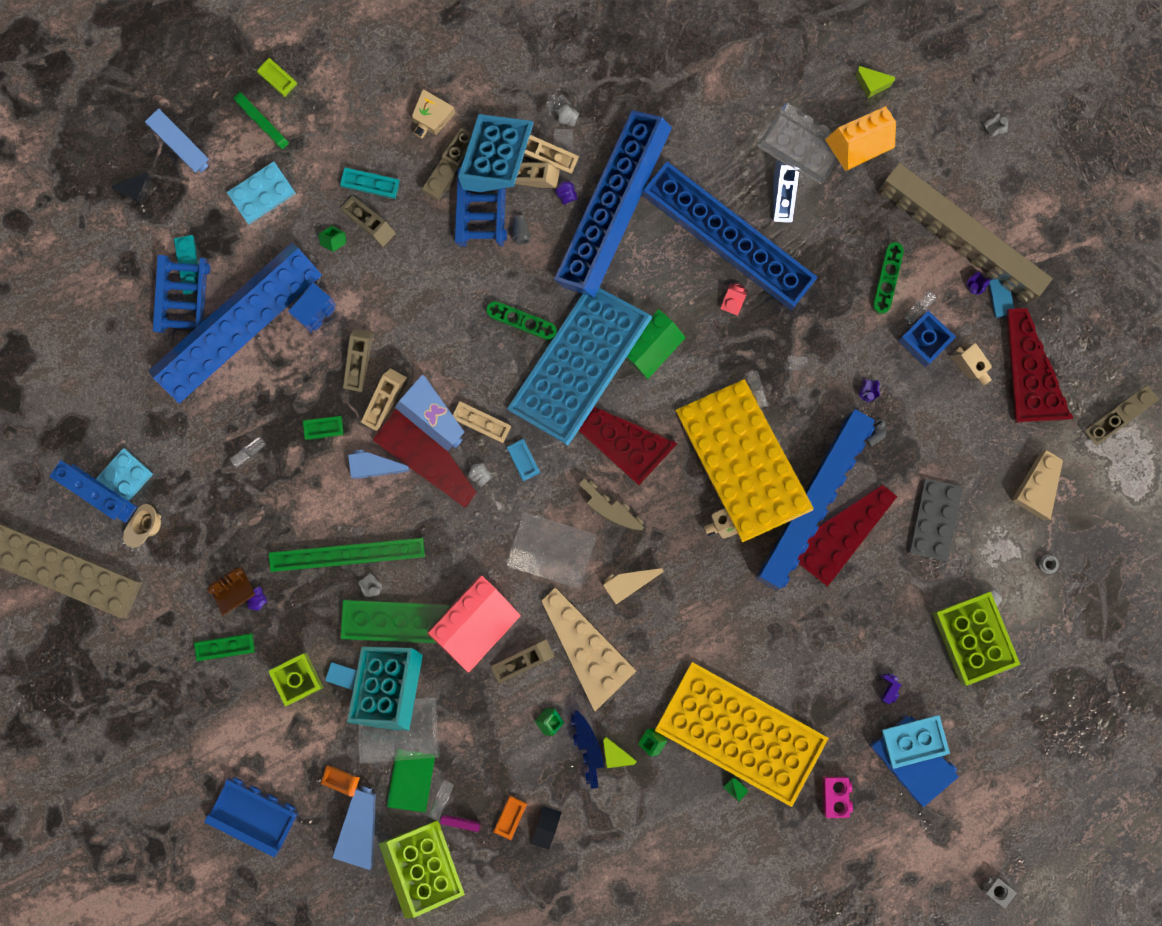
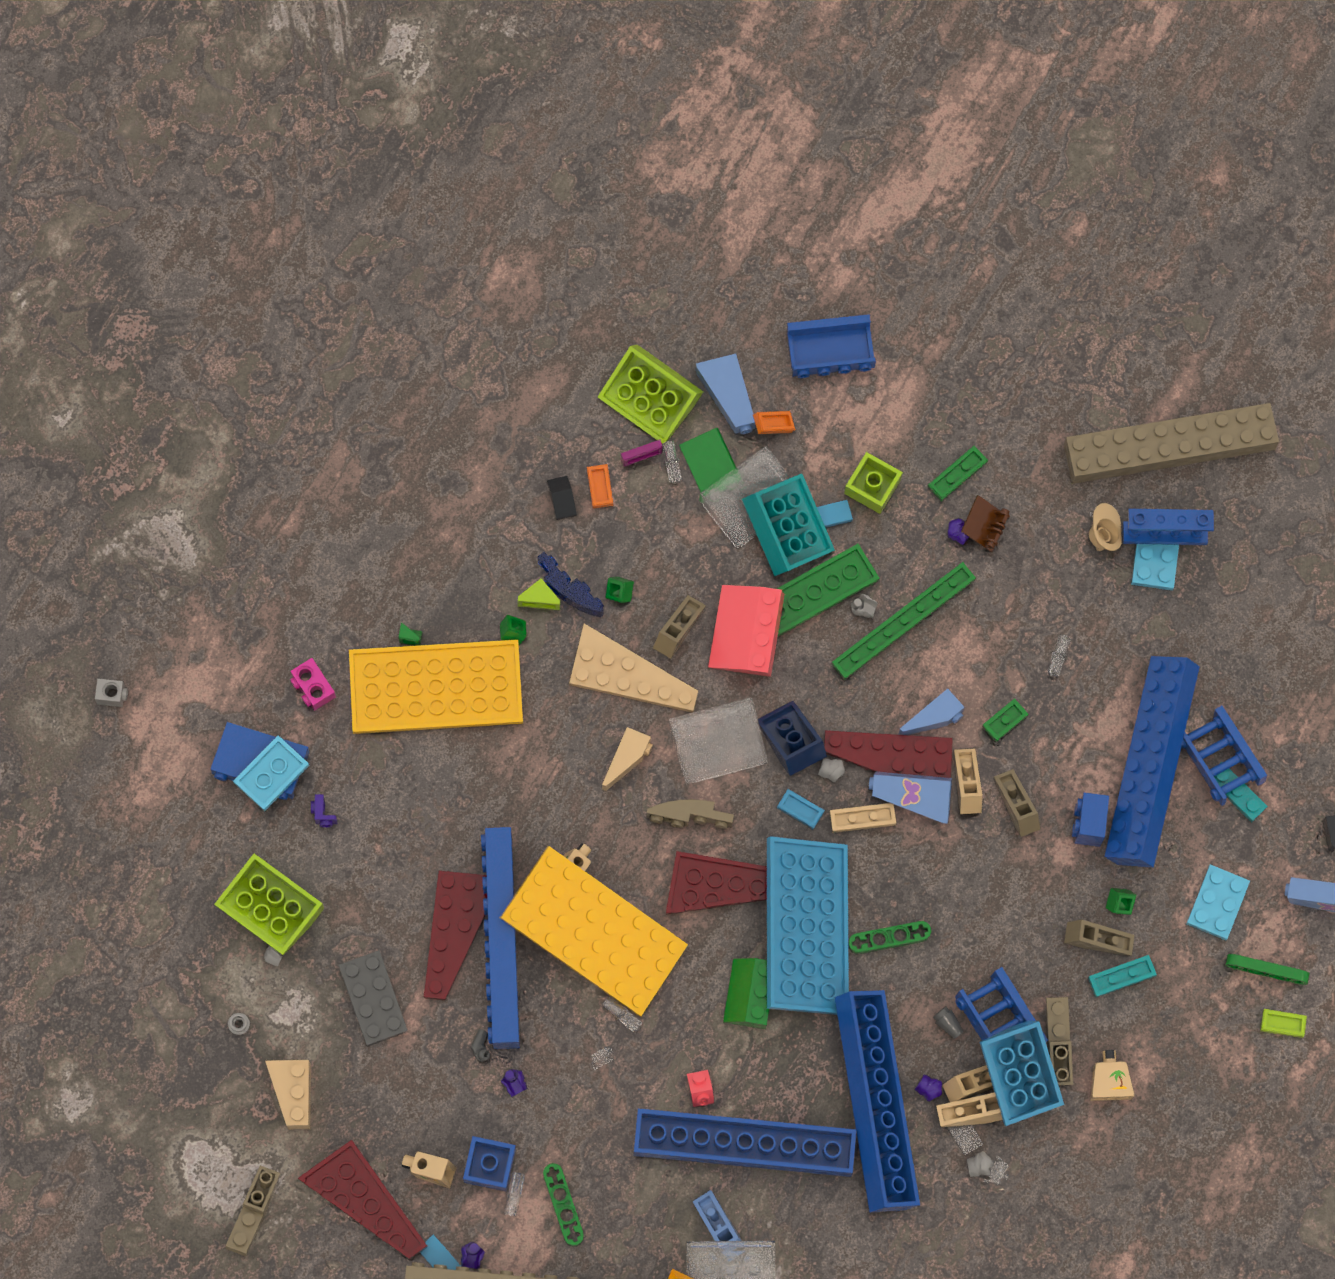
camera: 150 degrees right, 10 degrees down
none -> dark blue slope [756,701,827,776]

